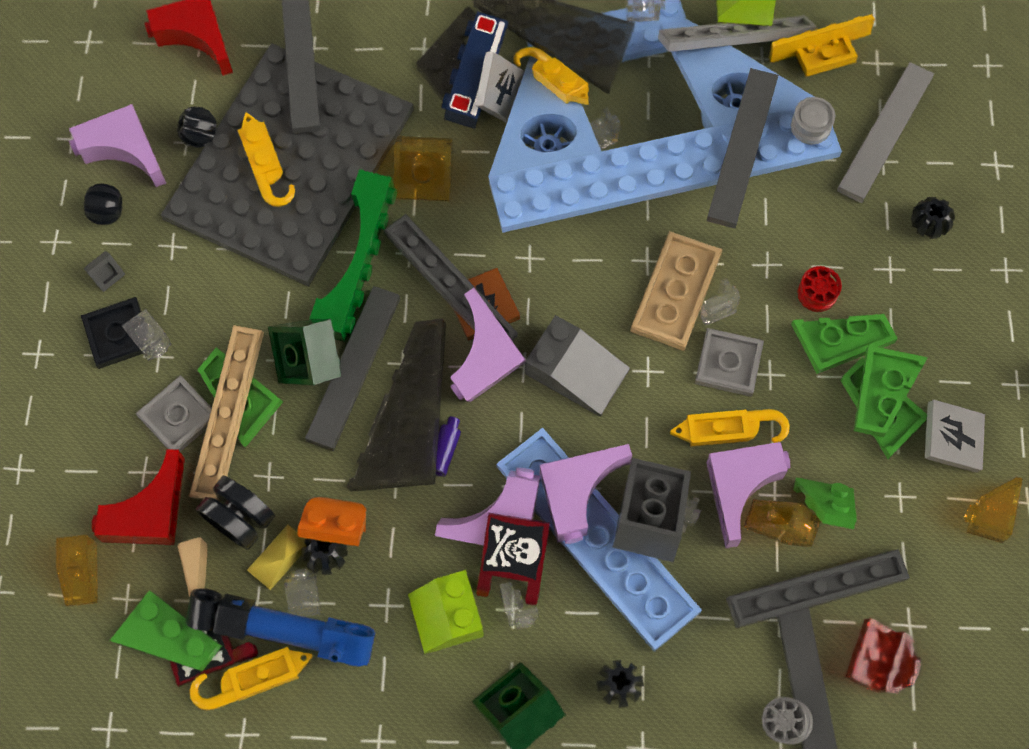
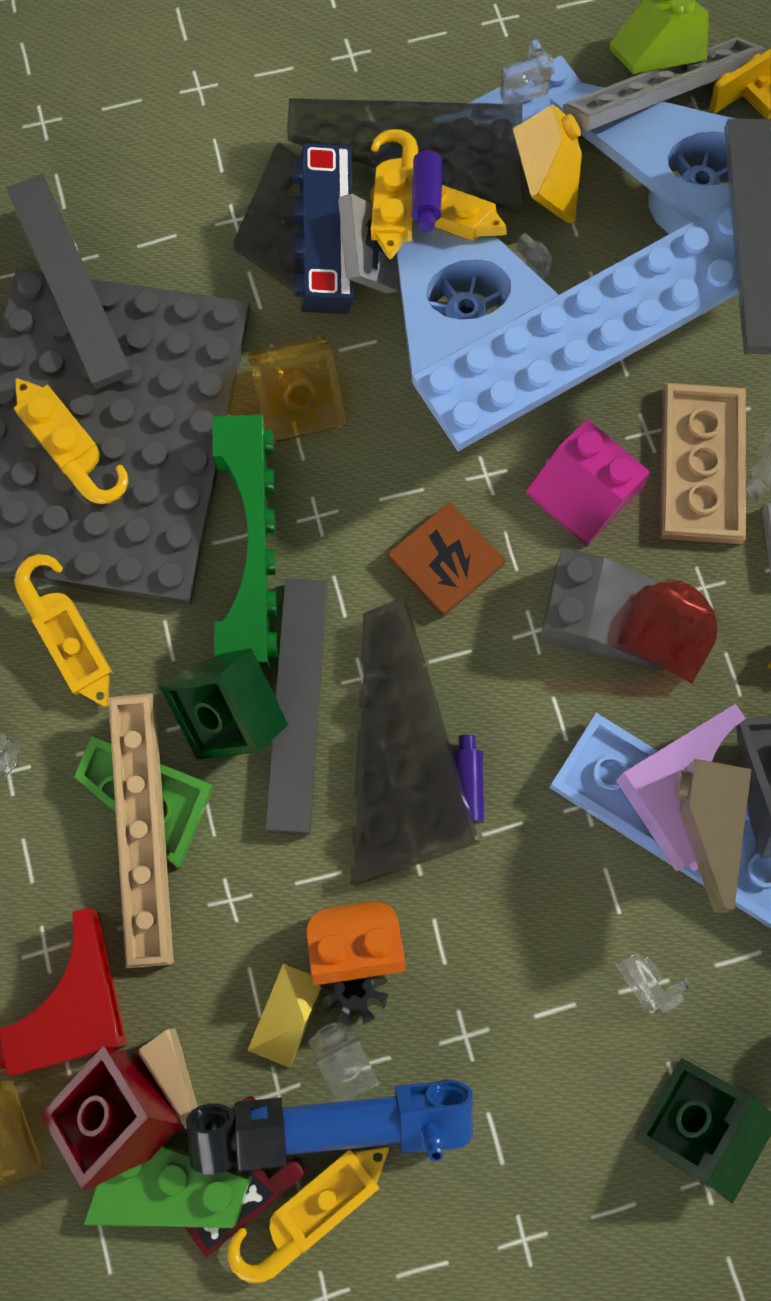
camera: 20 degrees left, 5 degrees up
light grey tile [135,375,212,452] -> none
black wheel [195,475,276,550] -> none
dark grey tile [384,214,518,341] -> none
lime slope [408,570,484,654] -> none
lavender arch [435,468,541,545] -> none
lavender arch [450,288,526,402] -> none
flag [476,513,550,605] -> none
none -> yellow plate [14,554,114,708]
none -> dark red slope [40,1046,182,1190]
none -> yellow plate [371,129,418,259]
none -> dark purple cylinder [411,151,442,232]
none -> yellow slope [513,104,582,224]
none -> dark pink slope [526,418,650,546]
none -> clear red slope [618,579,718,684]
none -> dark tan slope [675,759,751,914]

